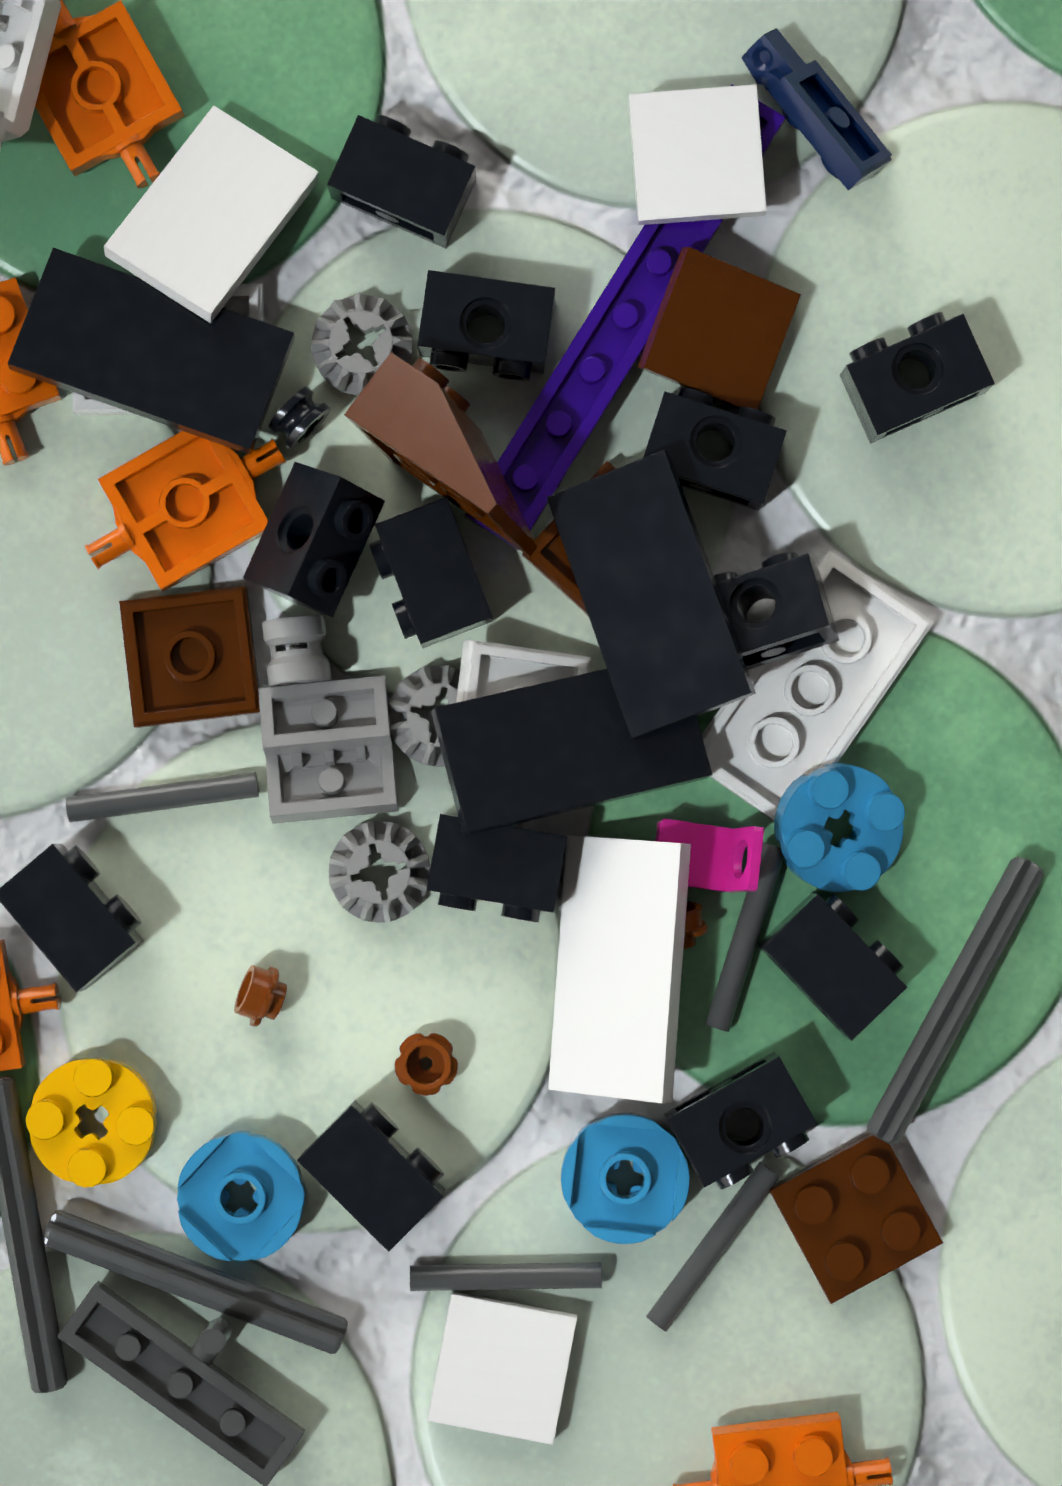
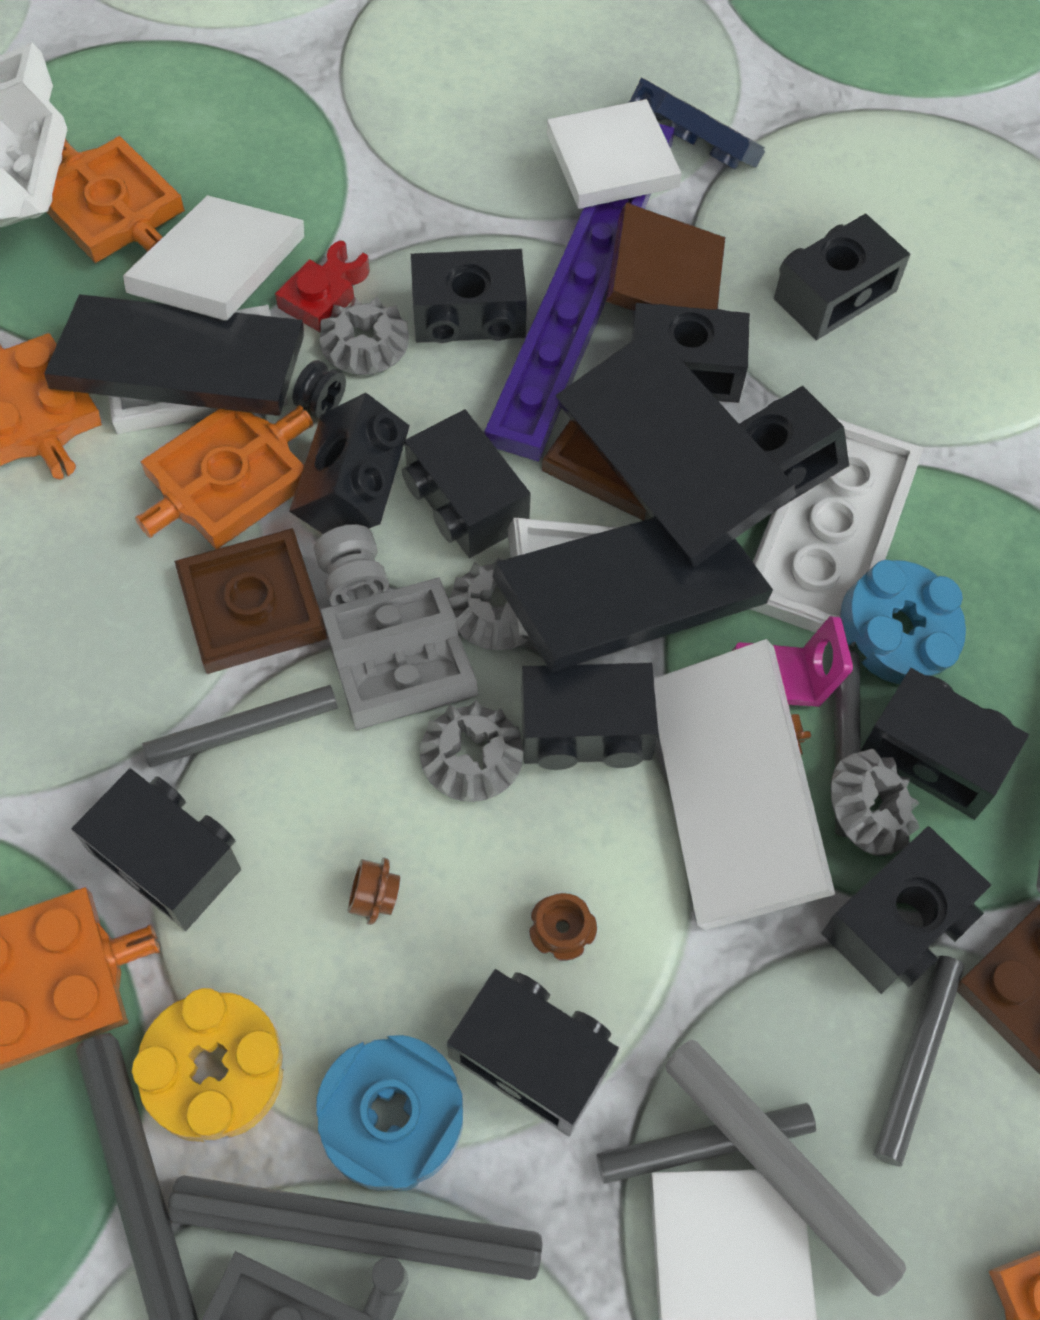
camera: 10 degrees left, 25 degrees down
black brick [327,115,476,249] -> none
reddish brown slope [344,352,538,557] -> none
dark azure plate [561,1113,690,1244] -> none
none -> red plate [275,240,370,333]
none -> light grey axle [665,1040,906,1297]
none -> light grey gear [831,749,919,856]

